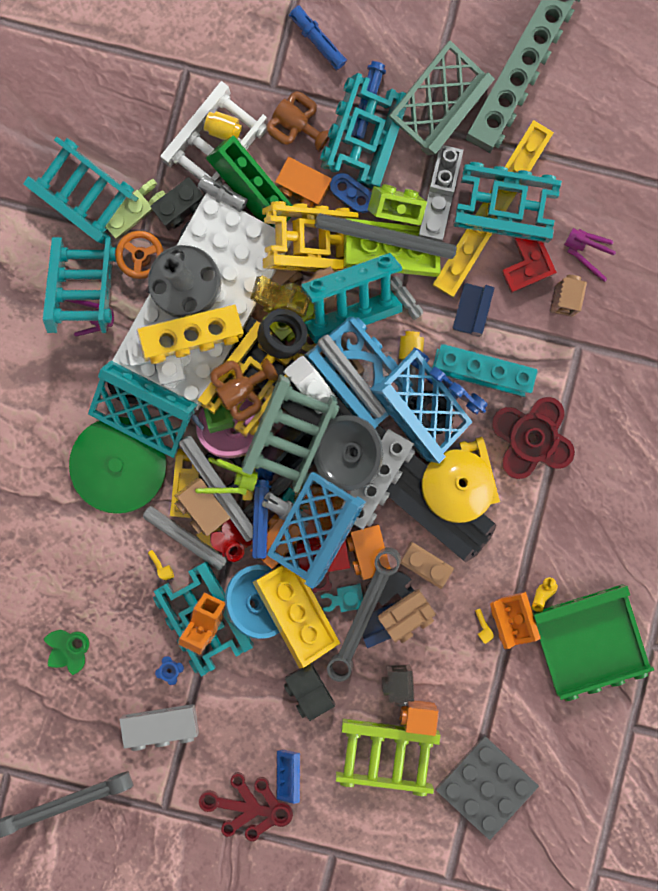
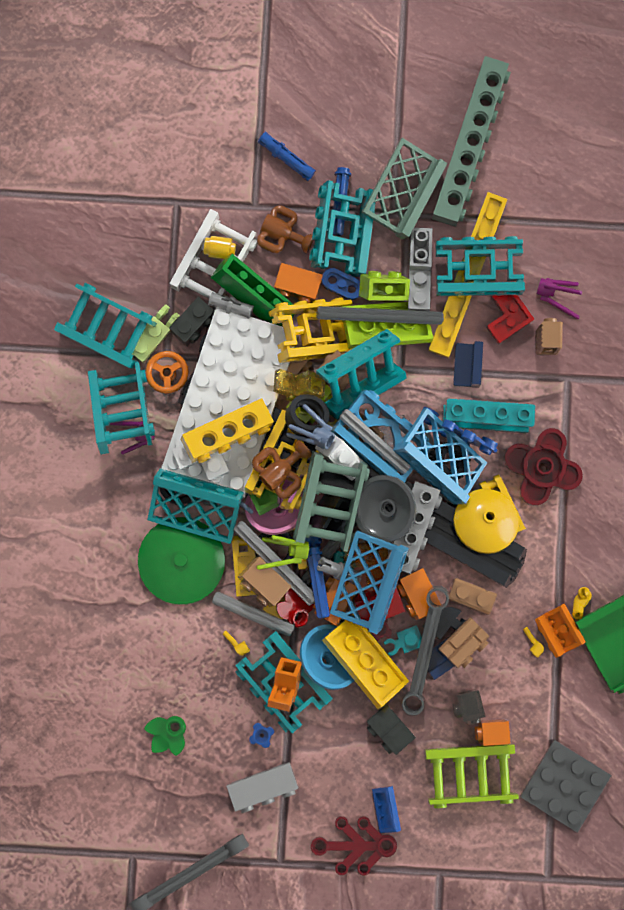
camera: 10 degrees left, 5 degrees down
dark grey piece [148,245,221,318] -> none
light grey axle [390,276,423,320] -> none
yellow brick [399,331,424,366] -> none
none -> sand blue plant [286,404,335,449]

